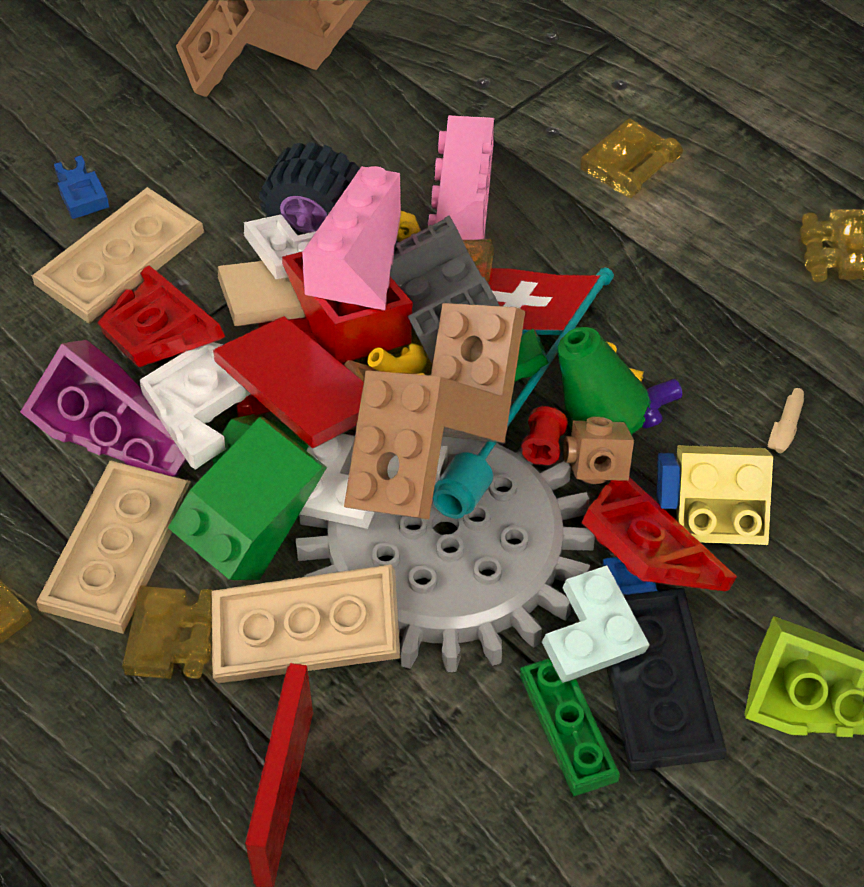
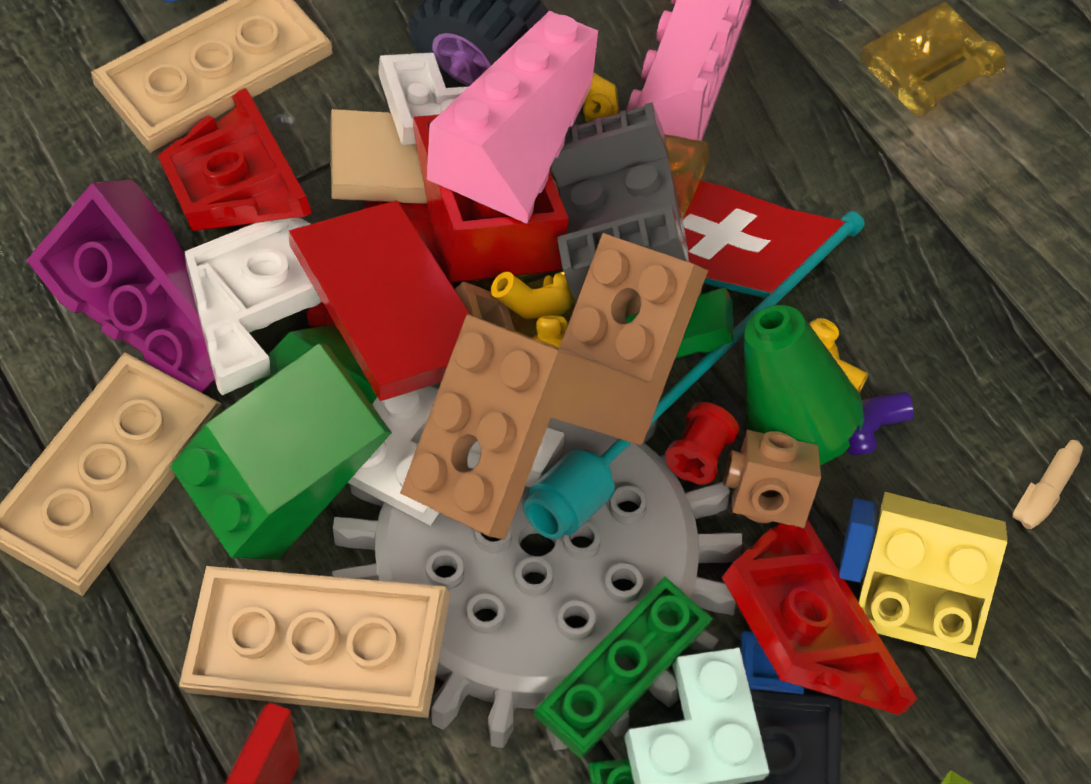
camera: 10 degrees right, 5 degrees up
clear yellow plate [122,586,213,679] -> none
none -> green tile [533,576,712,759]

